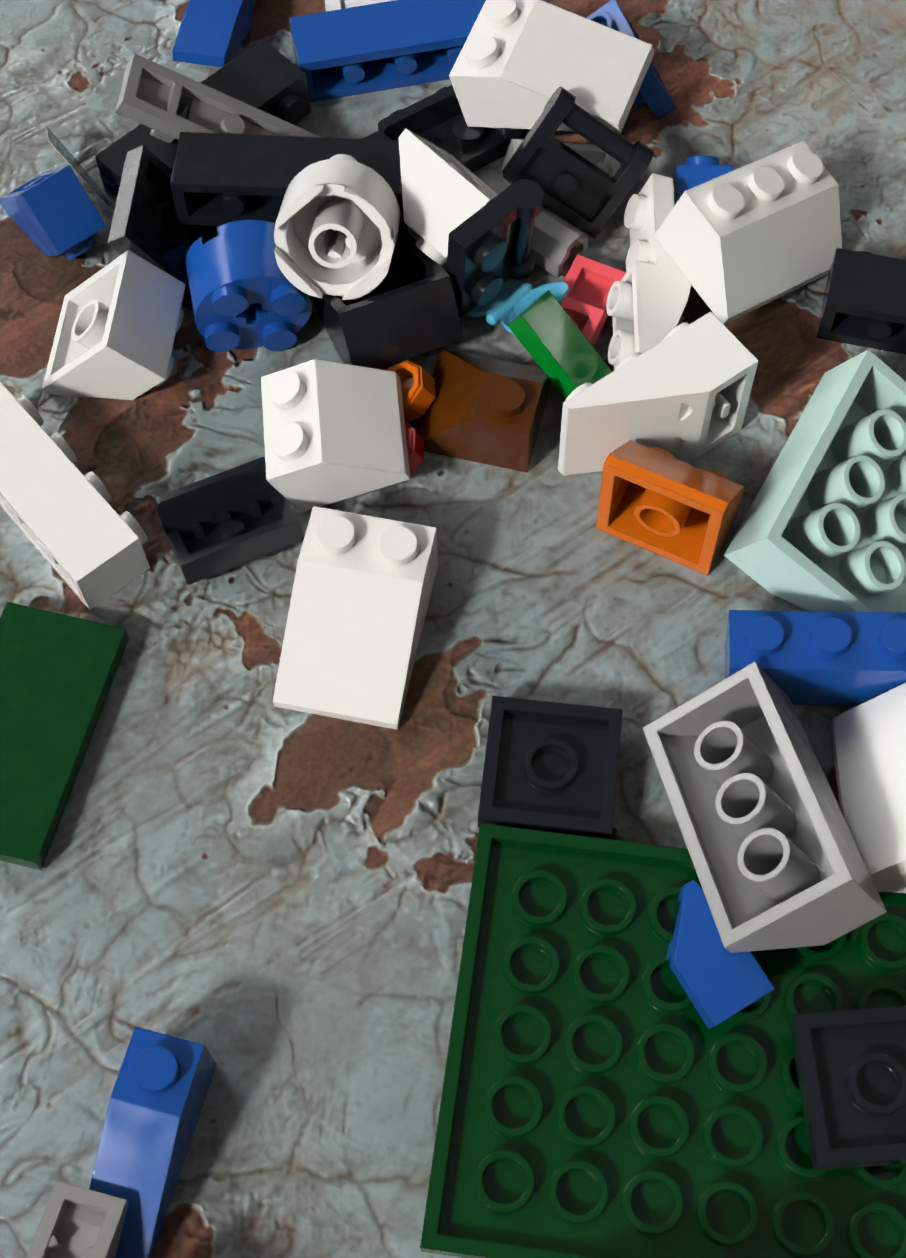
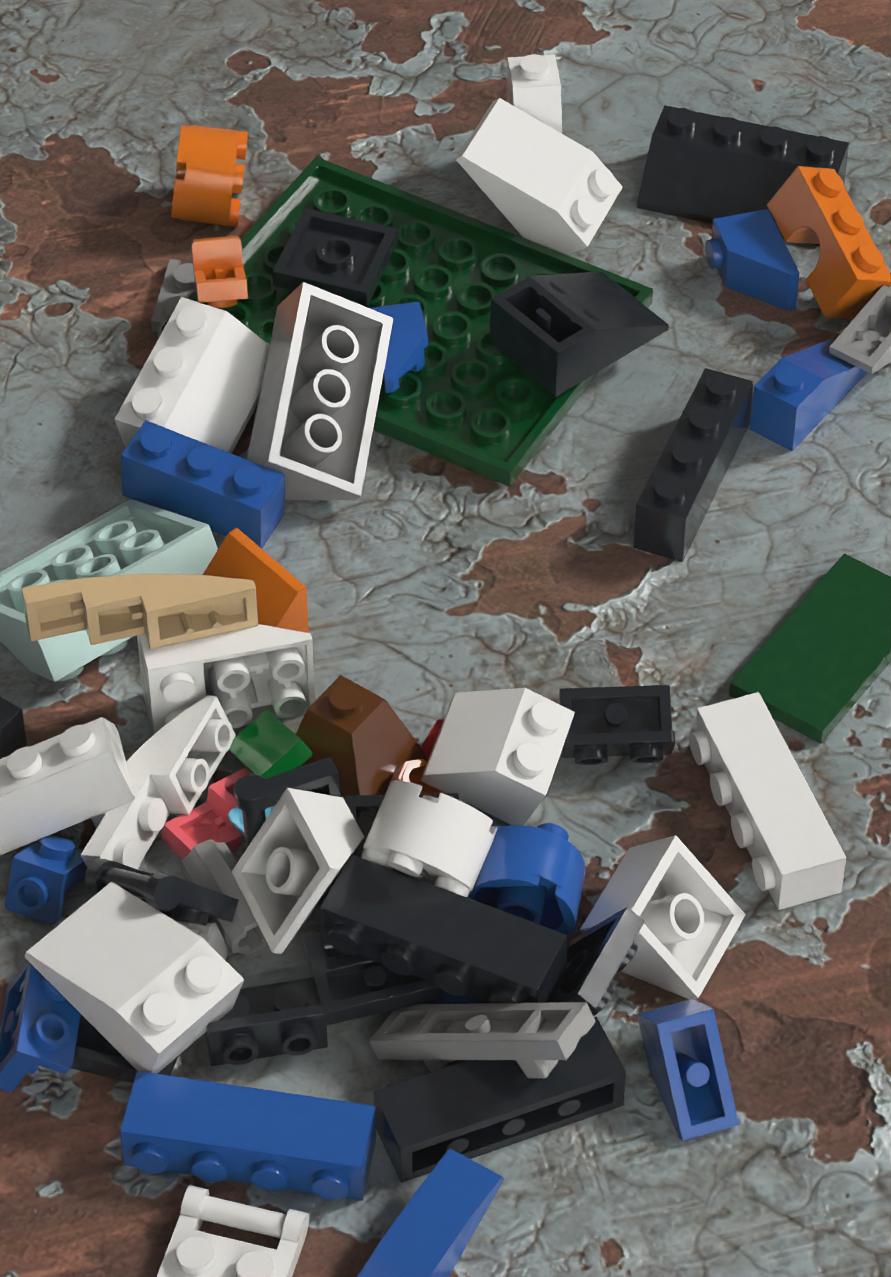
camera: 160 degrees left, 15 degrees down
sticker [47,127,115,213] -> none
white slope [273,506,438,730] -> none
black plate [478,696,623,839] -> none
none -> tan slope [21,574,258,650]
none -> black slope [489,272,669,397]
none -> black brick [633,368,753,562]

